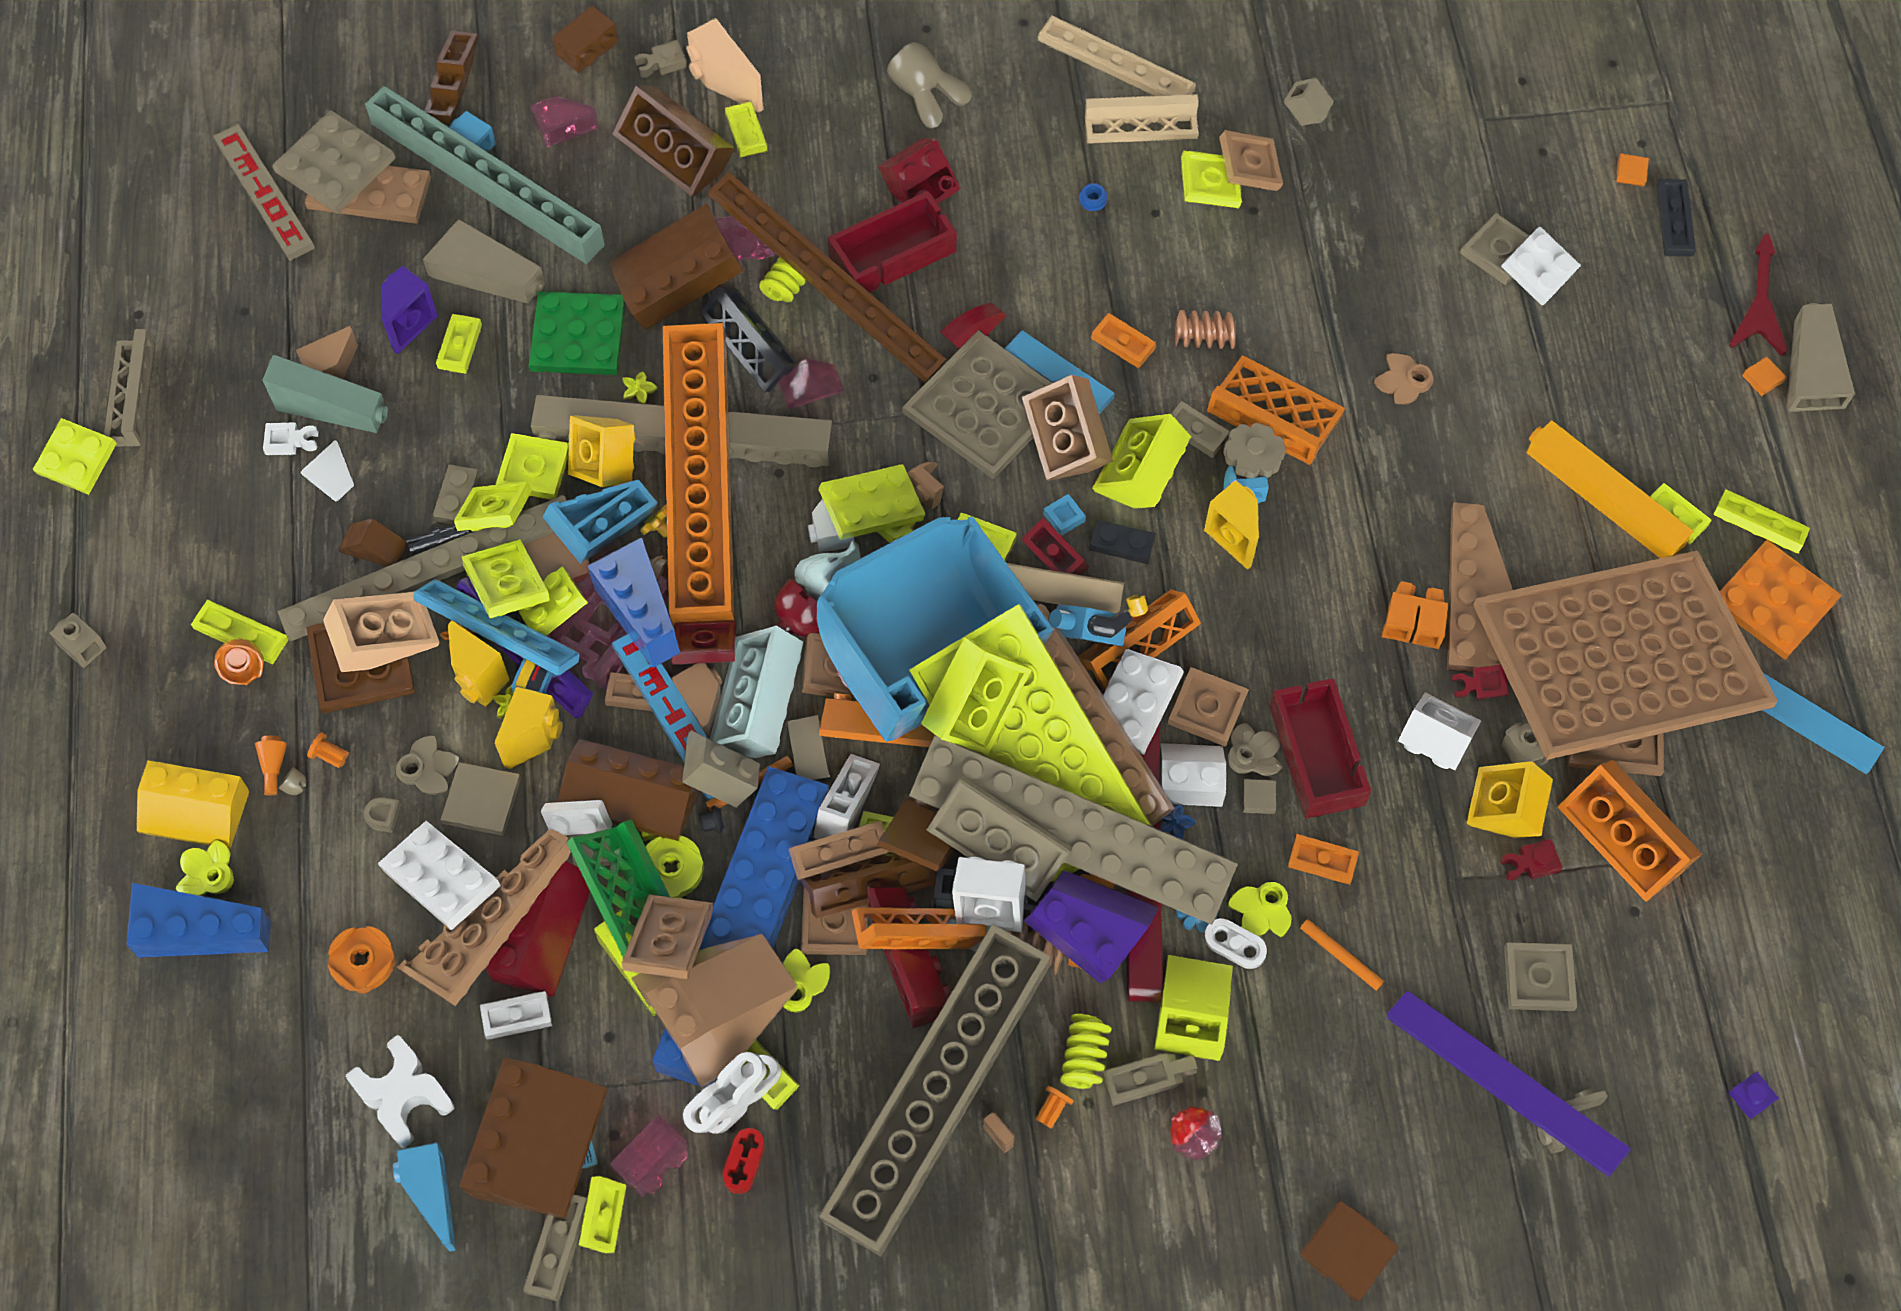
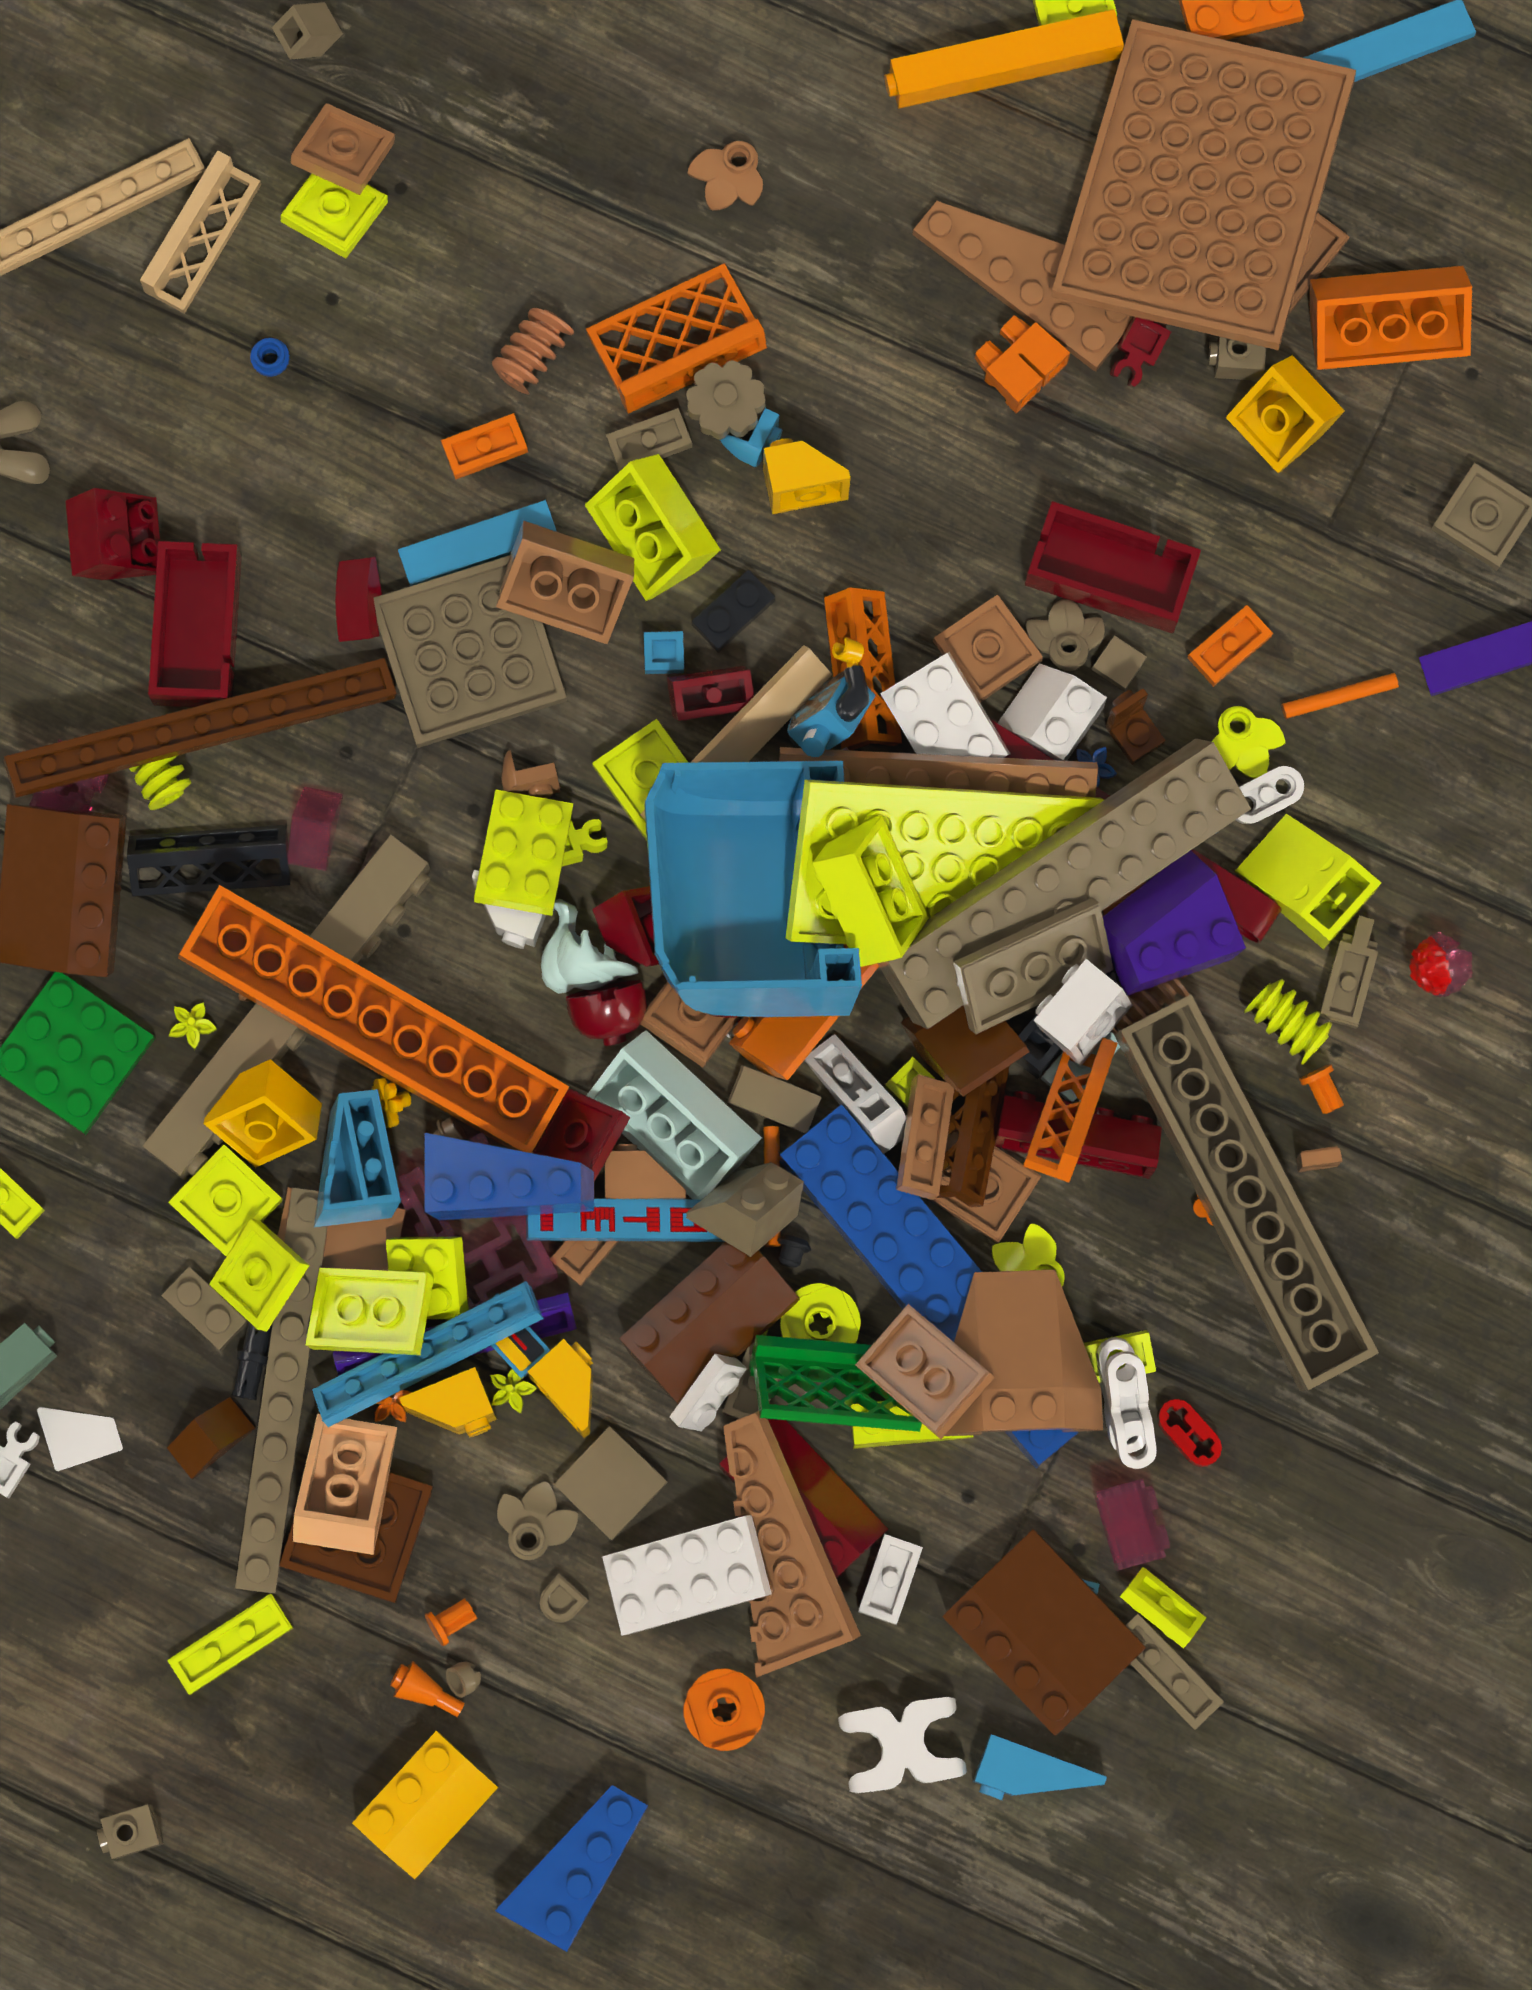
camera: 60 degrees left, 15 degrees up
neon yellow plate [176,840,234,896] -> none
orange hair [214,638,264,685] -> none
white slope [1398,692,1481,770] -> none
dark red plate [1500,839,1563,881] -> none
none -> reddish brown bracket [1105,688,1166,765]

